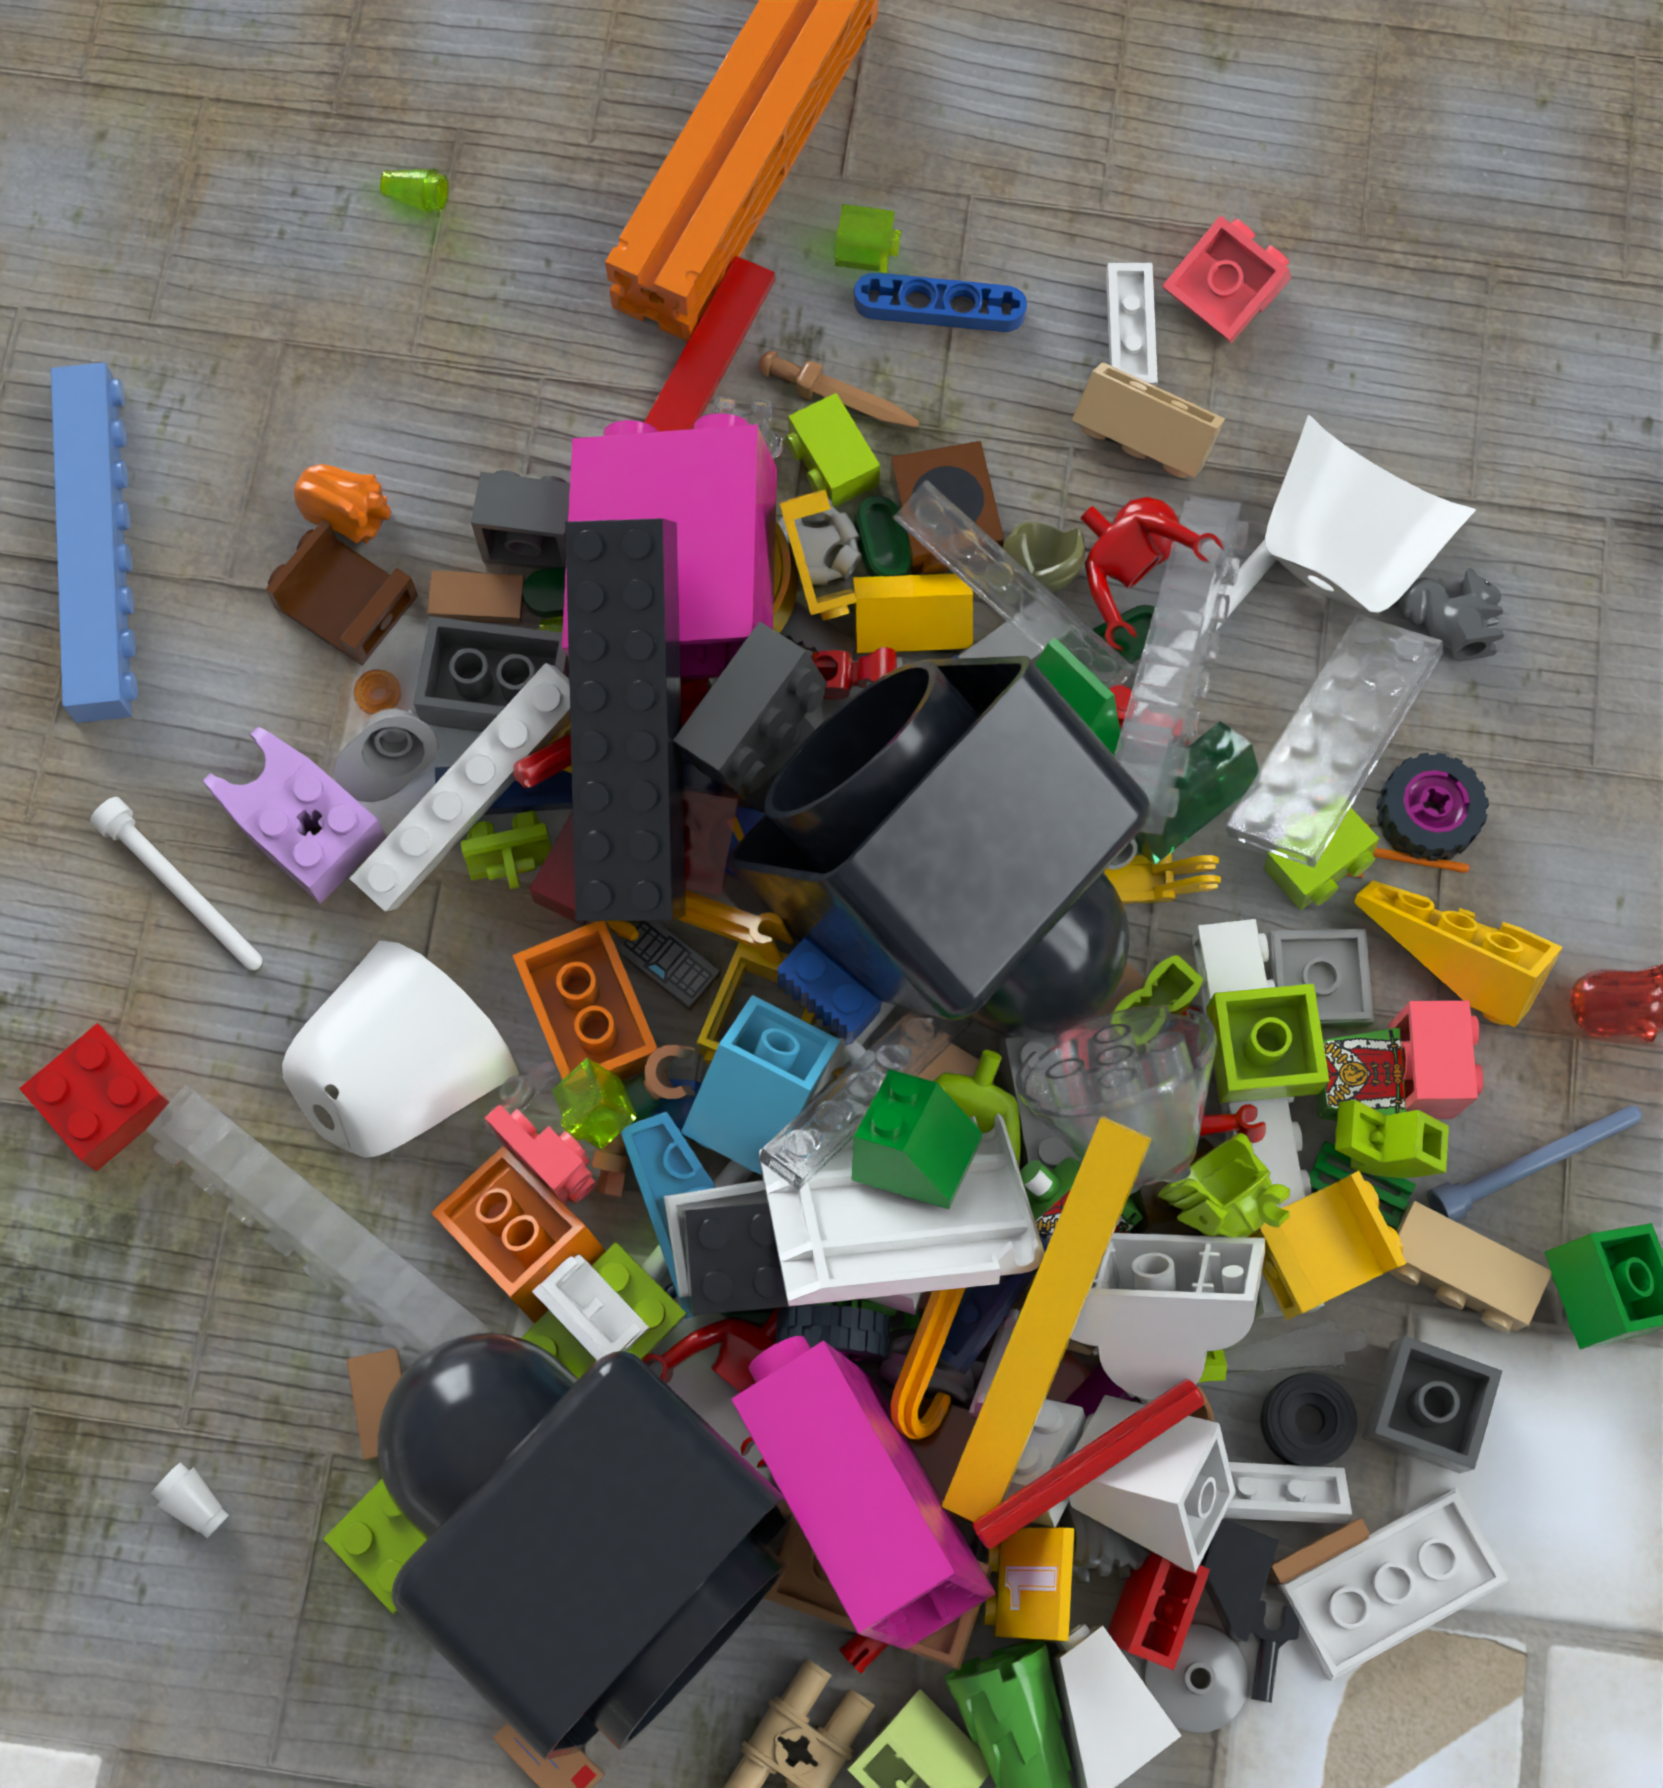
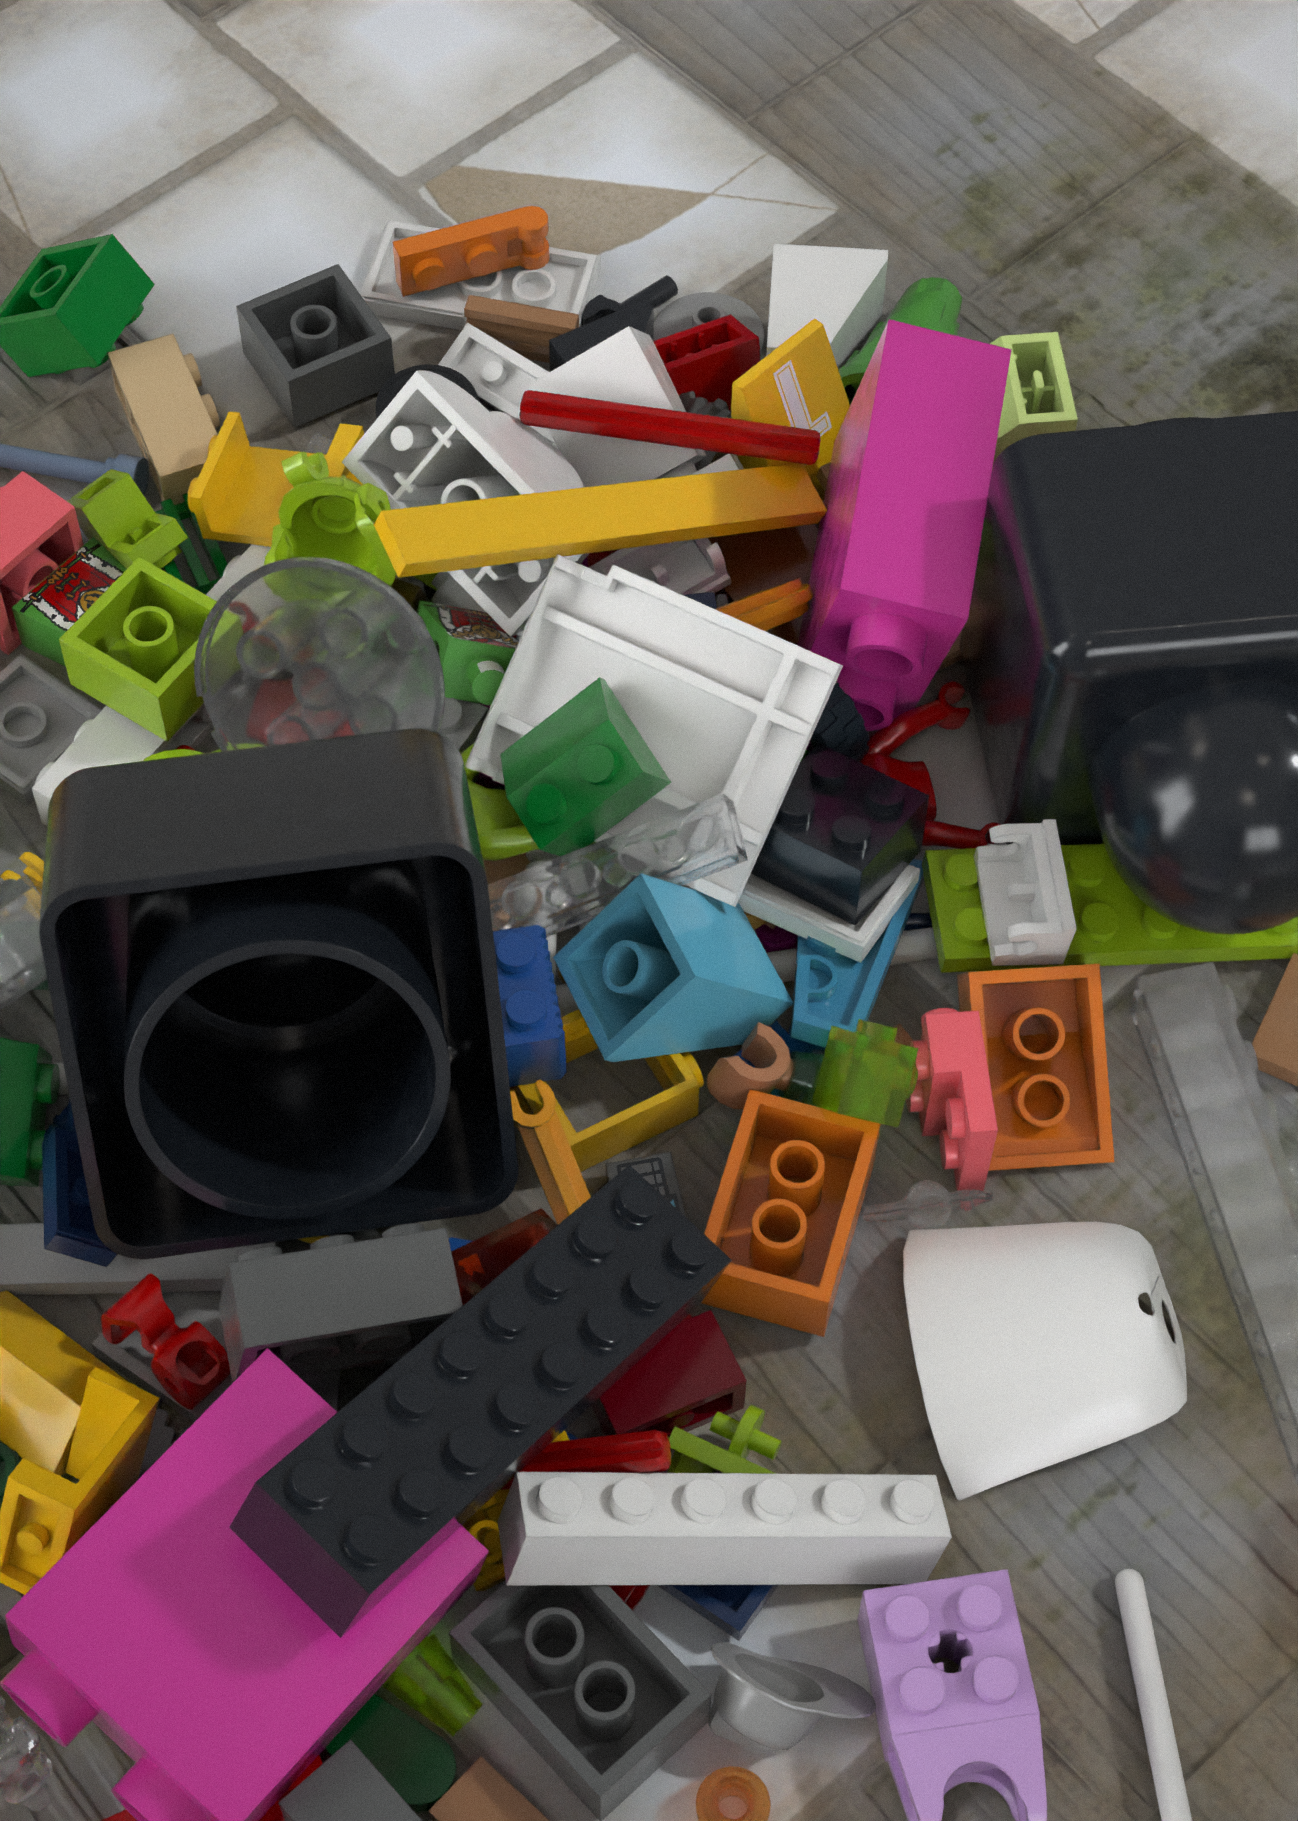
camera: 140 degrees left, 15 degrees down
none -> orange plate [392,206,550,297]

